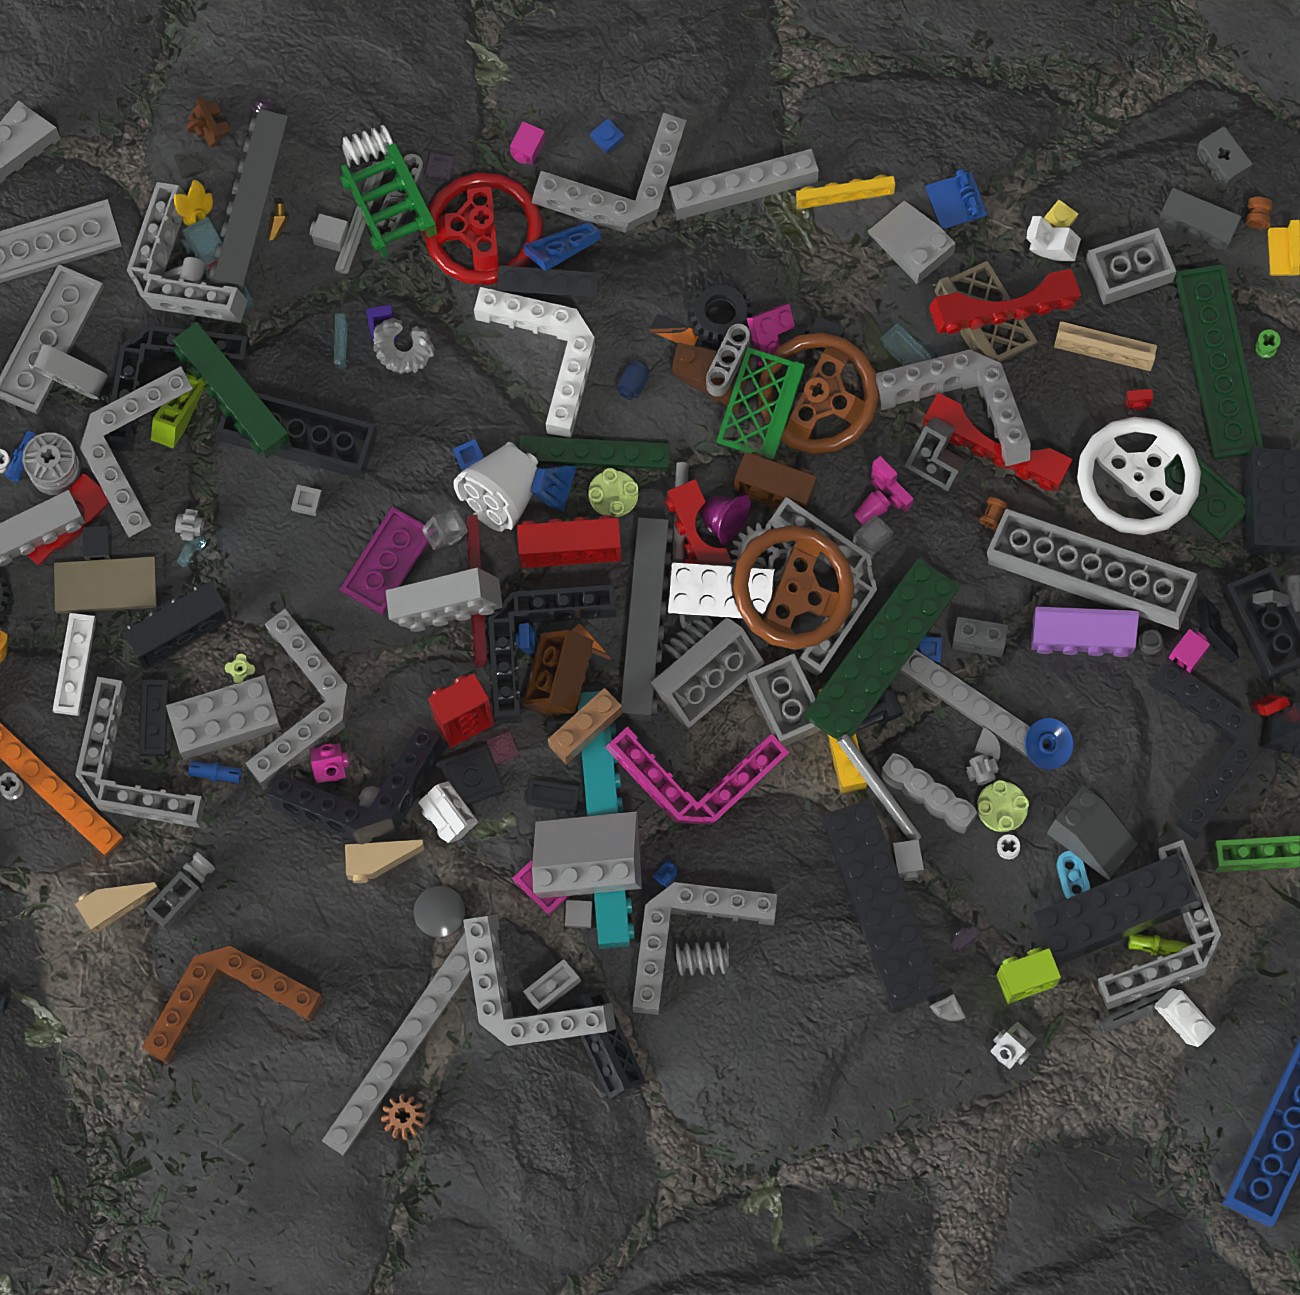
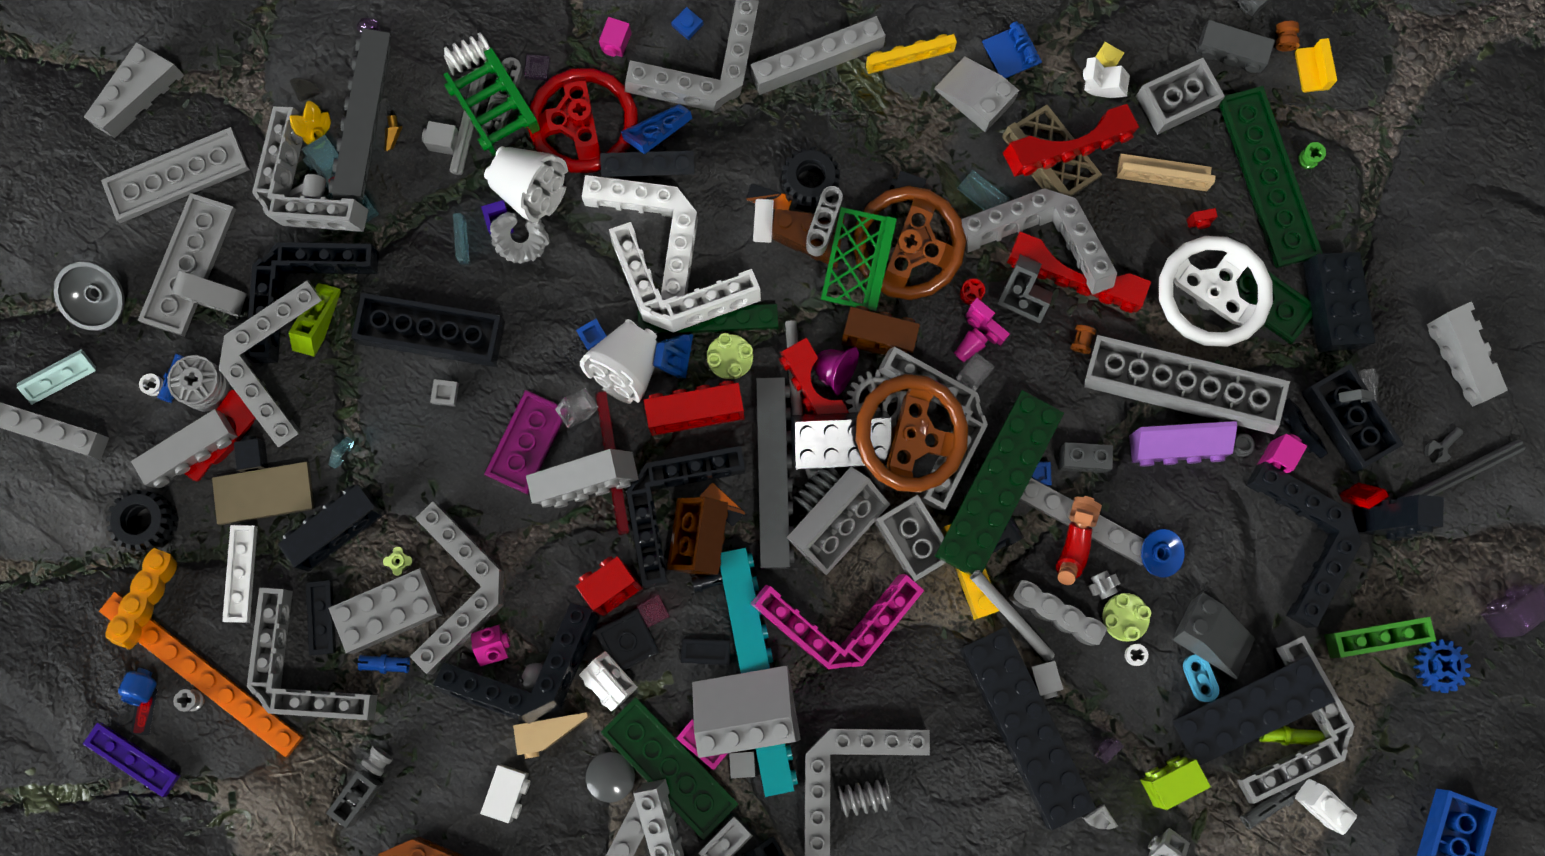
camera: 10 degrees left, 5 degrees up
tan slope [75,882,161,934] -> none
dark green brick [173,322,290,459] -> none
light grey gear [175,509,204,541] -> none
reddish brown hips [186,97,230,148] -> none
blue plate [516,623,536,655] -> none
medium nougat brick [548,688,623,765] -> none
dark blue brick [616,361,650,400] -> none
blue tile [652,858,677,888] -> none
dark pink plate [747,304,795,366] -> none
light grey tile [974,728,1000,761] -> none
none -> white brick [480,764,531,823]
none -> white cone [484,146,568,223]
none -> dark green plate [600,697,739,840]
none -> white brick [609,222,761,332]
none -> white sticker [753,199,774,243]
none -> red wheel [960,278,985,305]
none -> piece [1056,496,1102,585]

